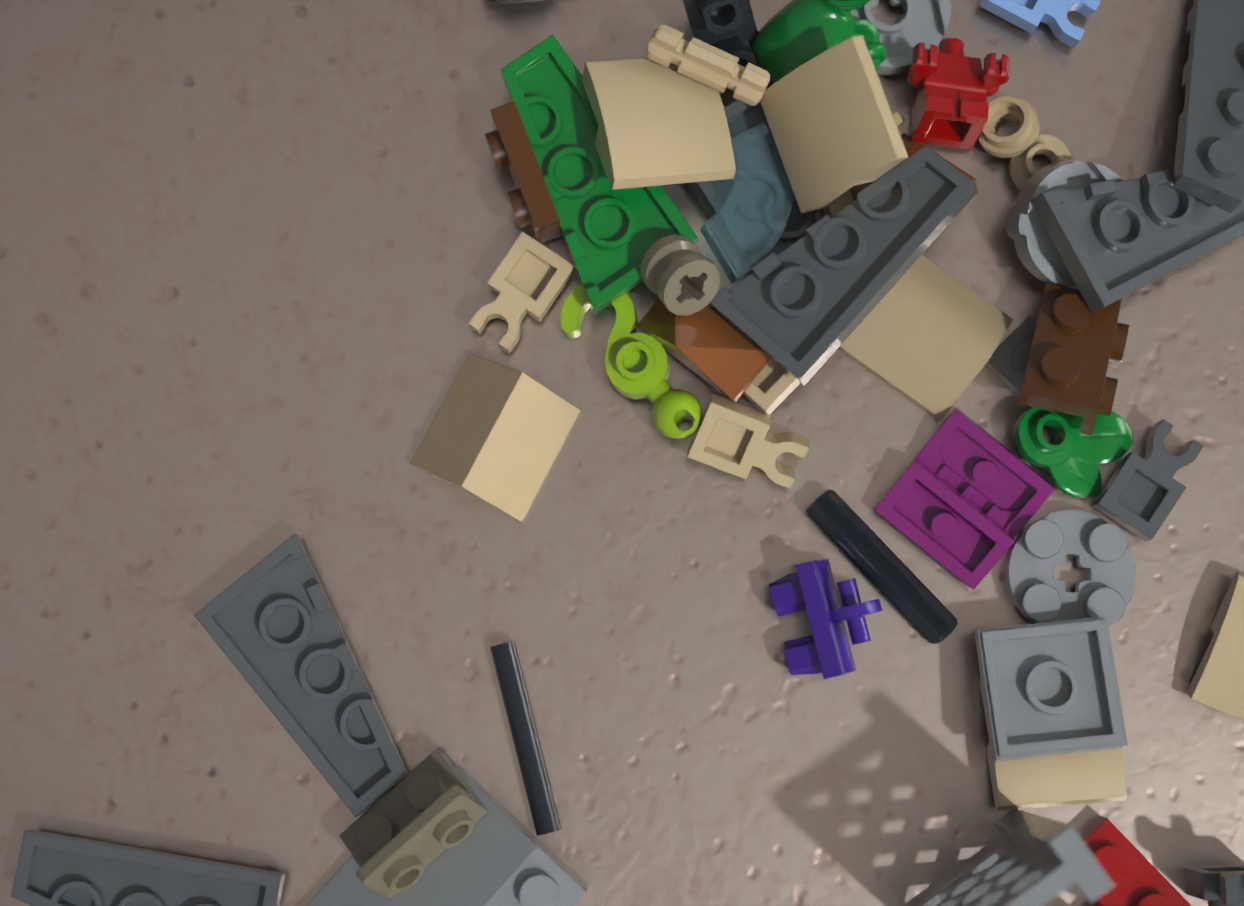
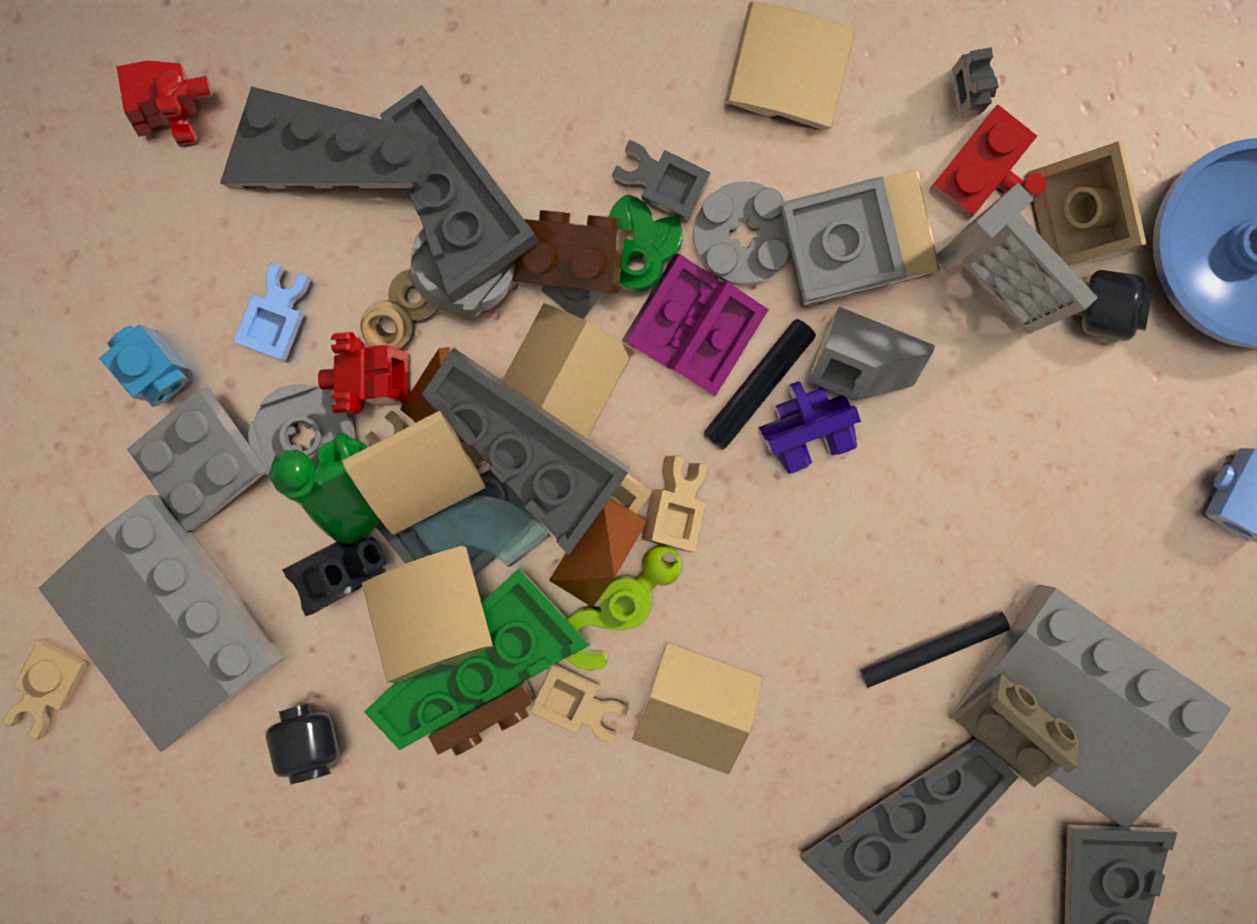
camera: 85 degrees left, 5 degrees up
dark tan wheel [640,234,720,316] -> none
tan axle [646,24,770,106] -> none
none -> light grey slope [808,306,935,401]

